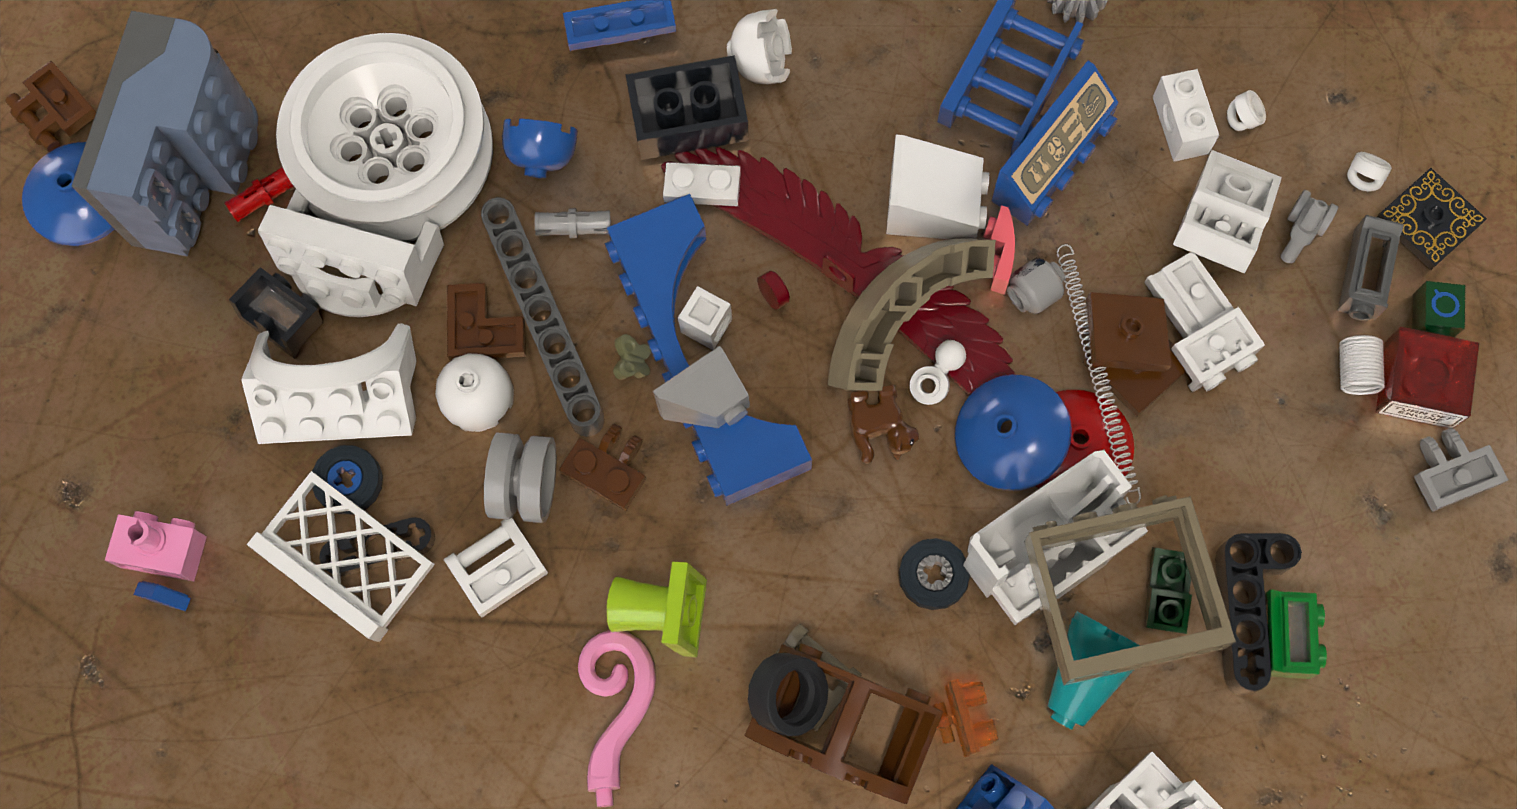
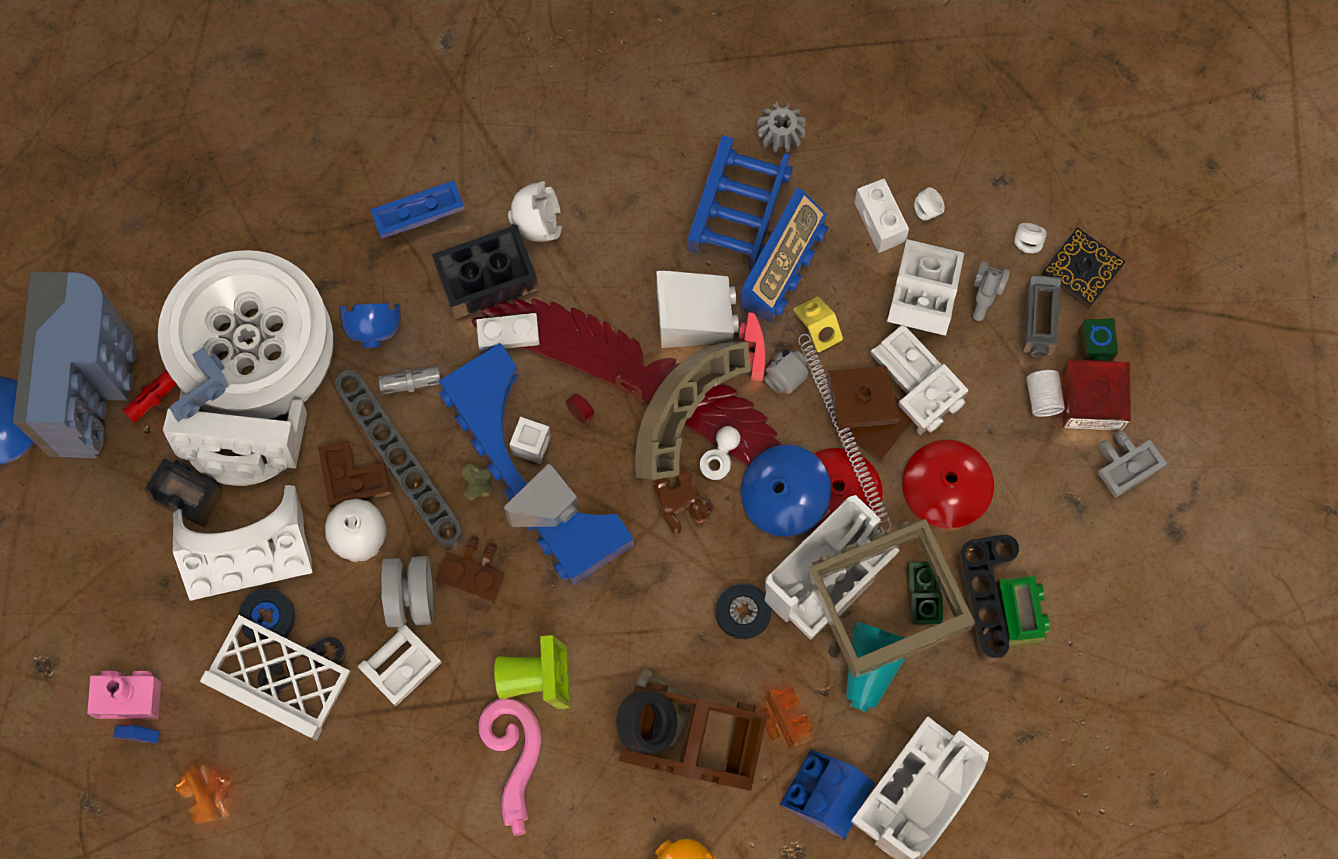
camera: 15 degrees left, 0 degrees up
none -> sand blue bracket [169,347,229,422]
none -> clear orange hips [174,764,231,825]
none -> light yellow bracket [793,297,843,352]
none -> red dish [902,440,994,530]

